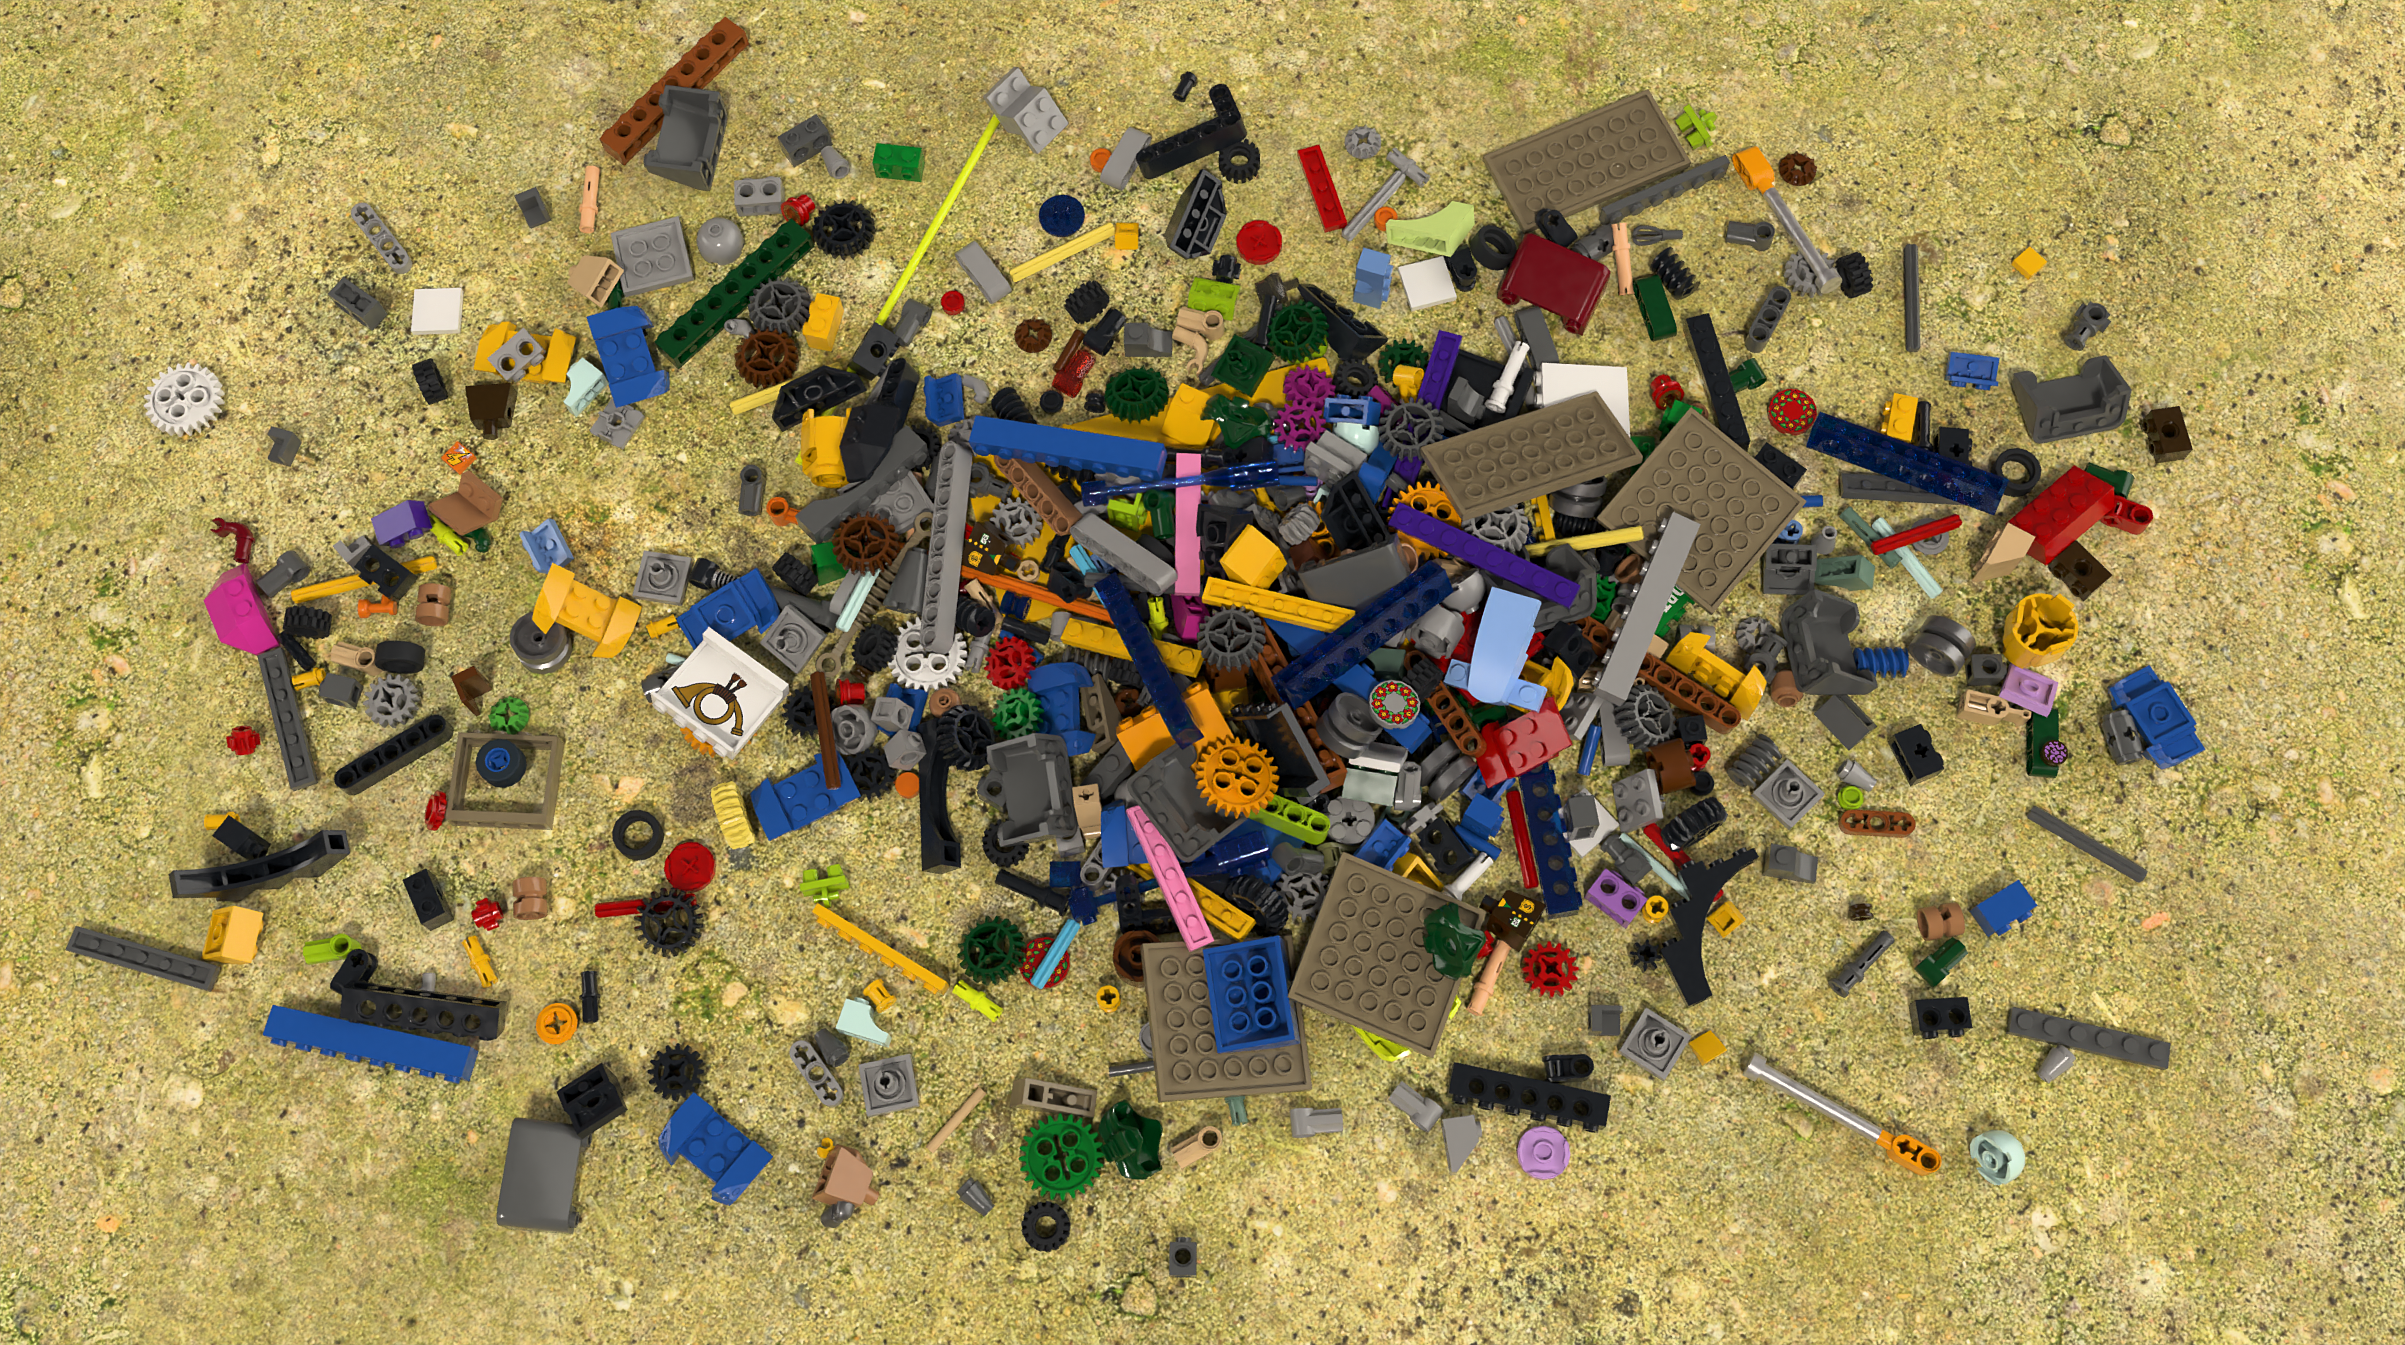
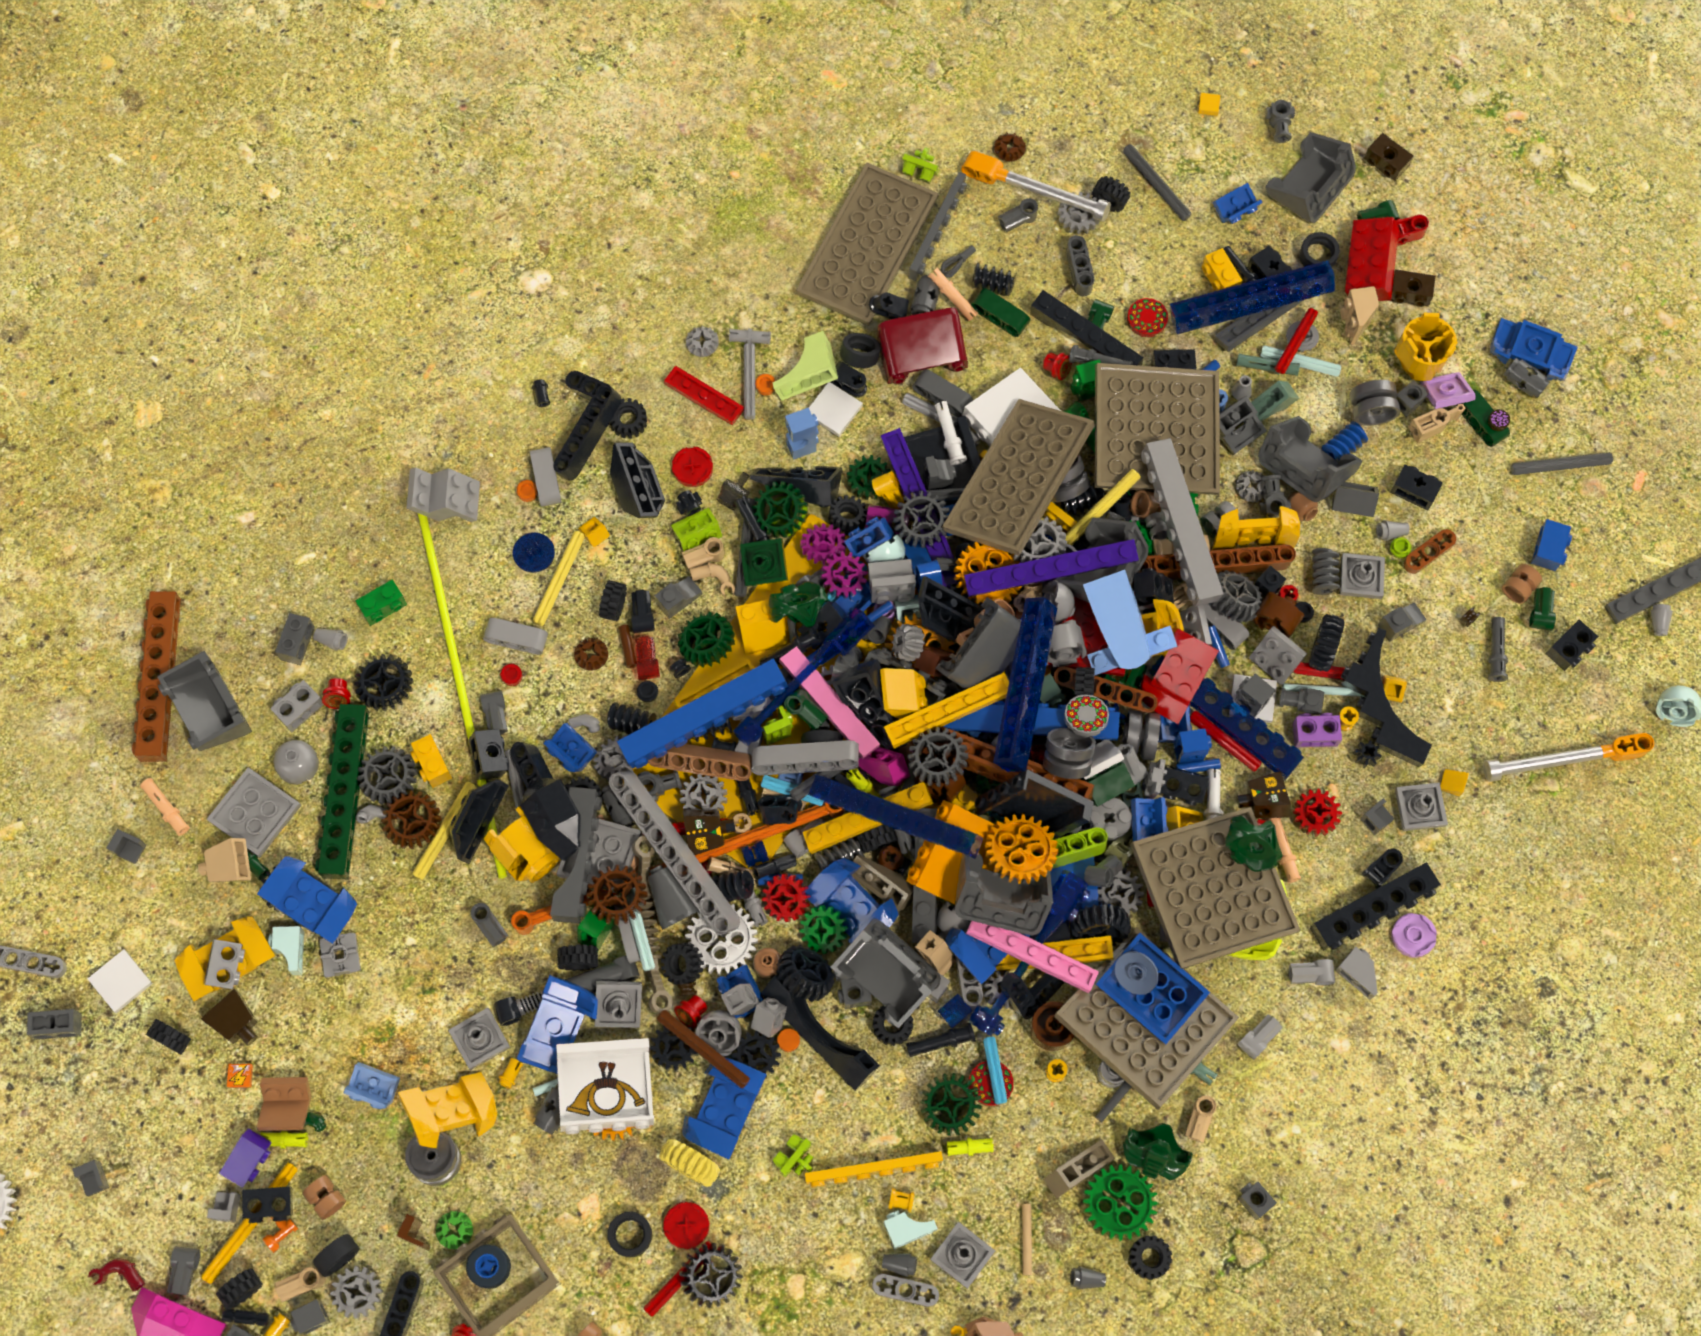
camera: 45 degrees left, 0 degrees up
none -> dark grey pin [1069,345,1133,365]
none -> sand blue dish [1115,951,1158,995]

